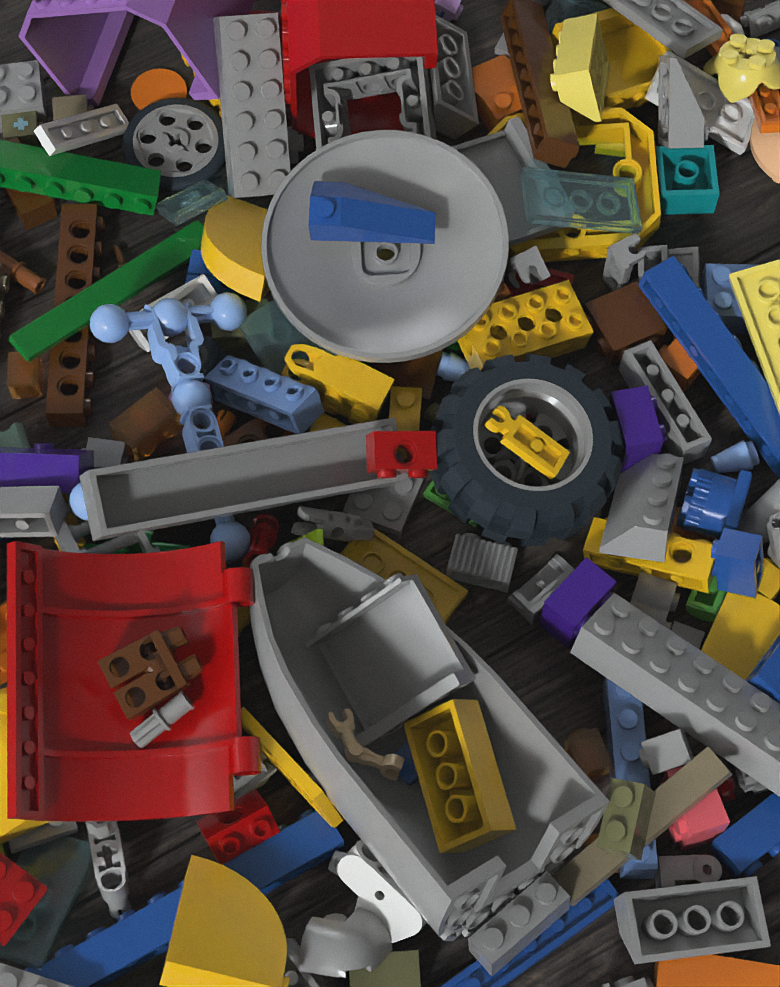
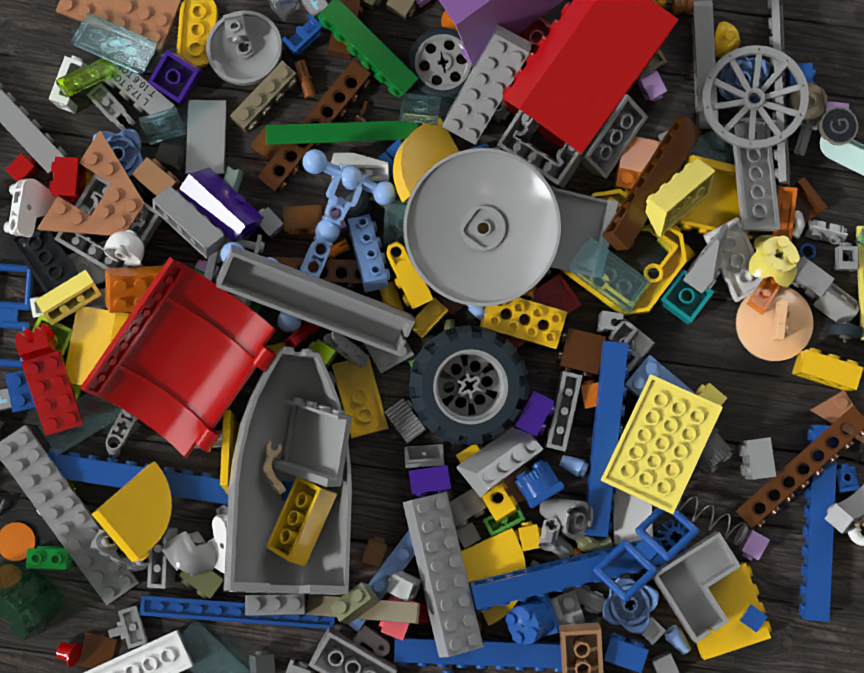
camera: 40 degrees right, 20 degrees up
white plate [34,104,129,156] -> none
reddish brown hips [97,626,204,720] -> none
light grey axle [130,691,195,748] -> none
red brick [196,788,280,865] -> none
blue wedge [308,181,436,244] -> none
red brick [365,431,437,479] -> none
yellow plate [484,405,570,480] -> none
light grey hinge [505,246,551,289] -> none
blue brick [711,528,764,598] -> none

